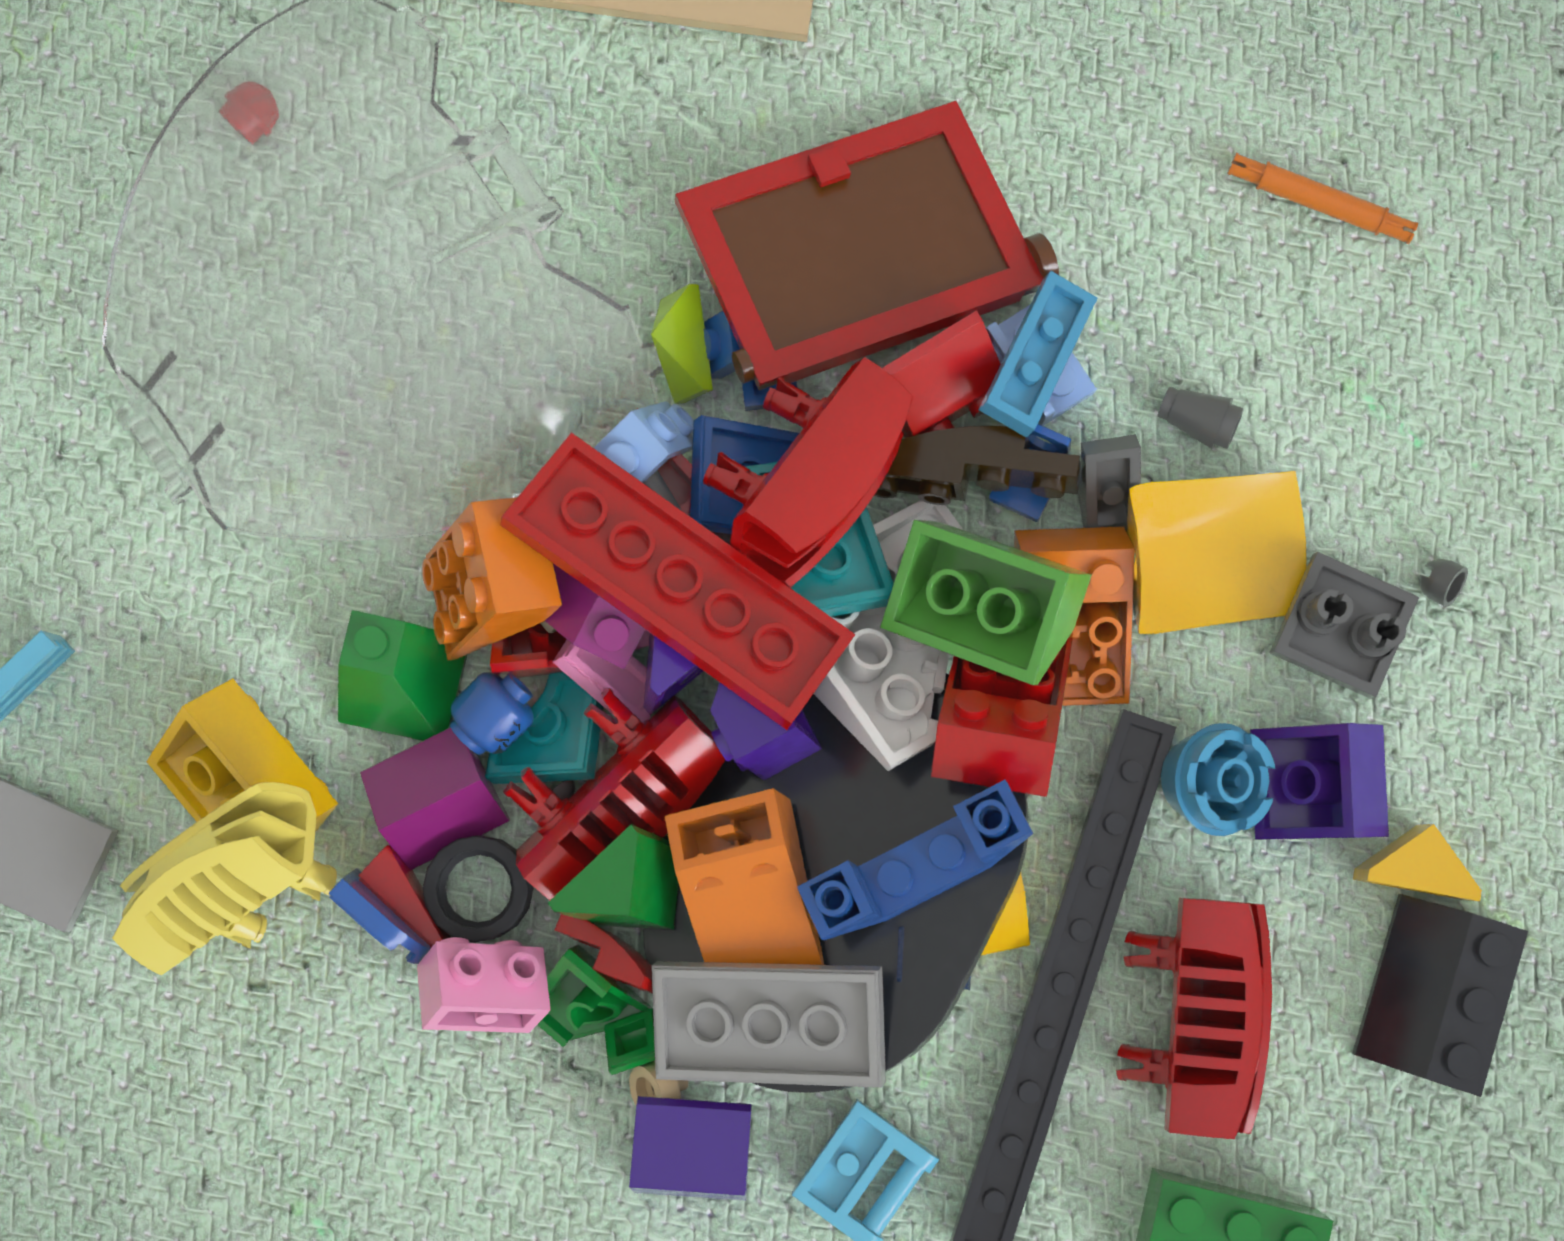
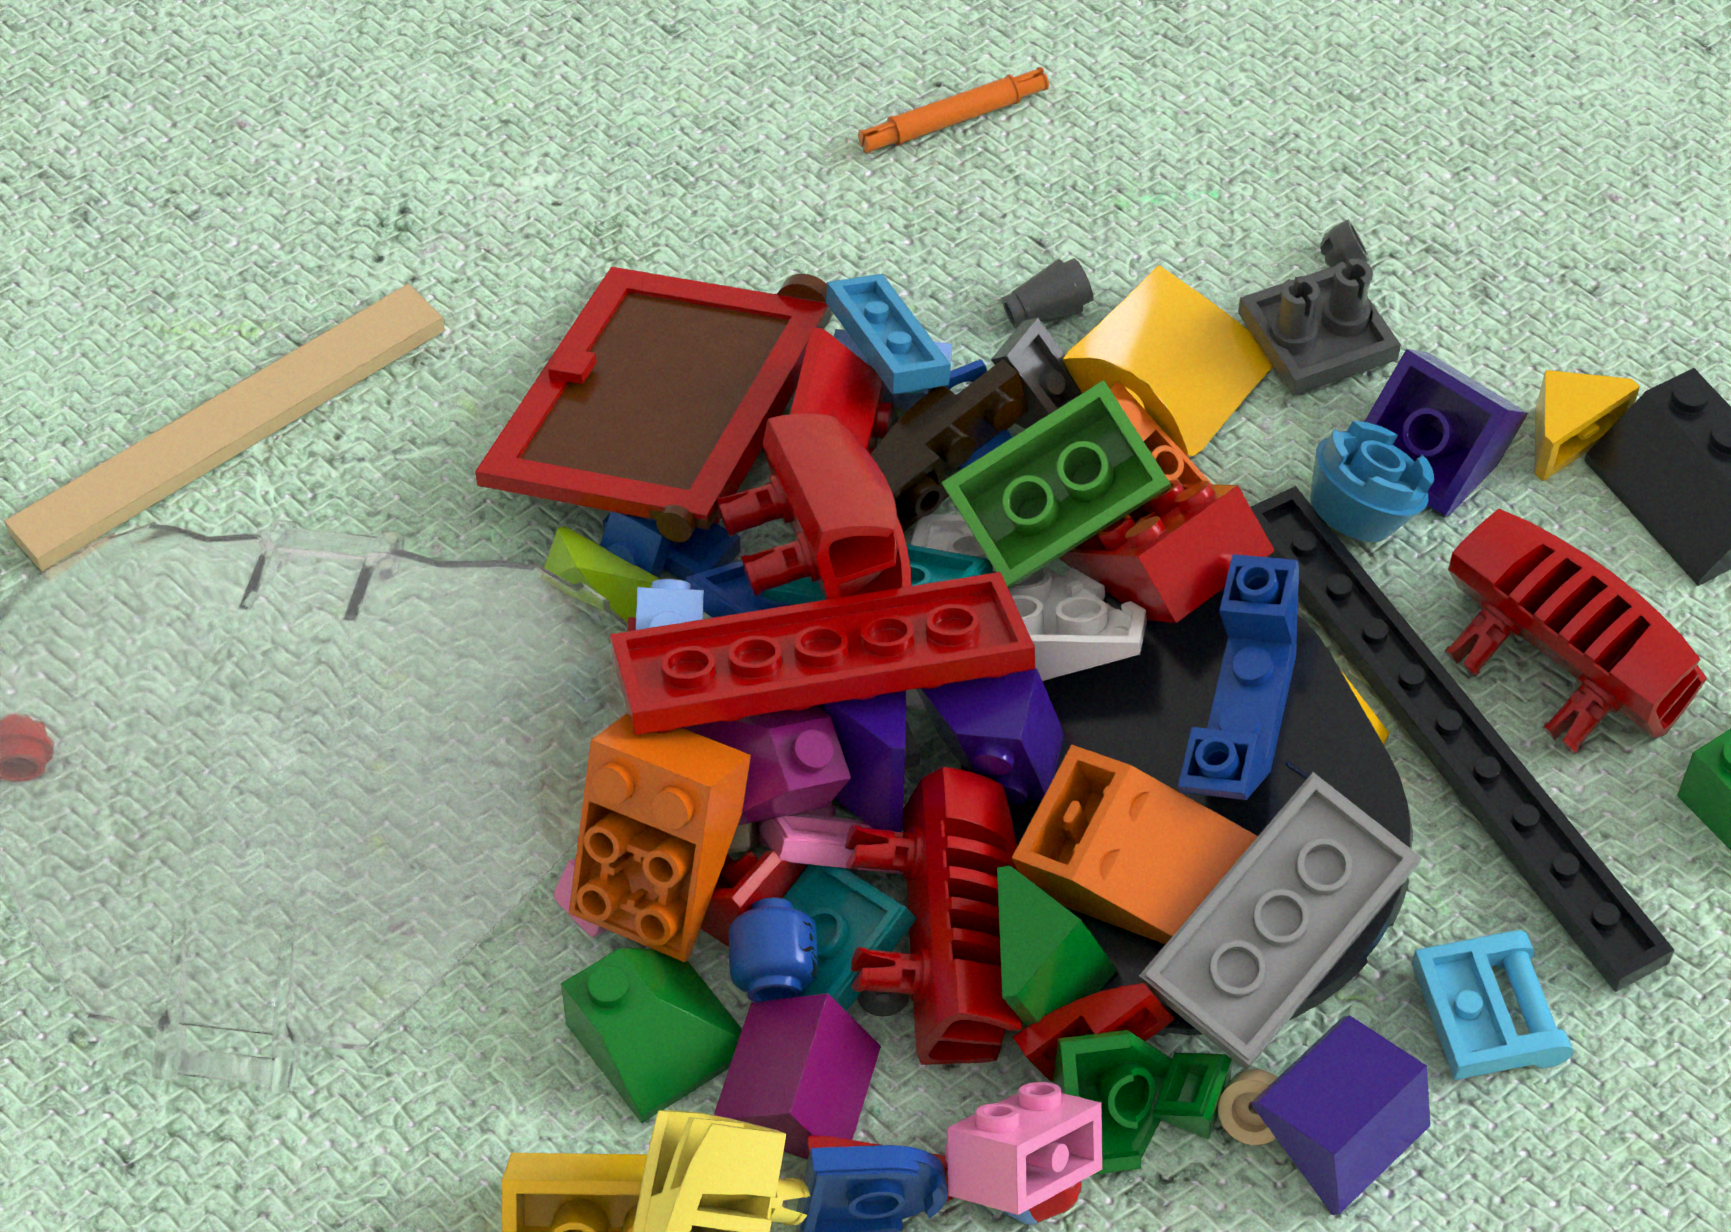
camera: 55 degrees left, 30 degrees down
black tyre [422,835,534,943] -> none

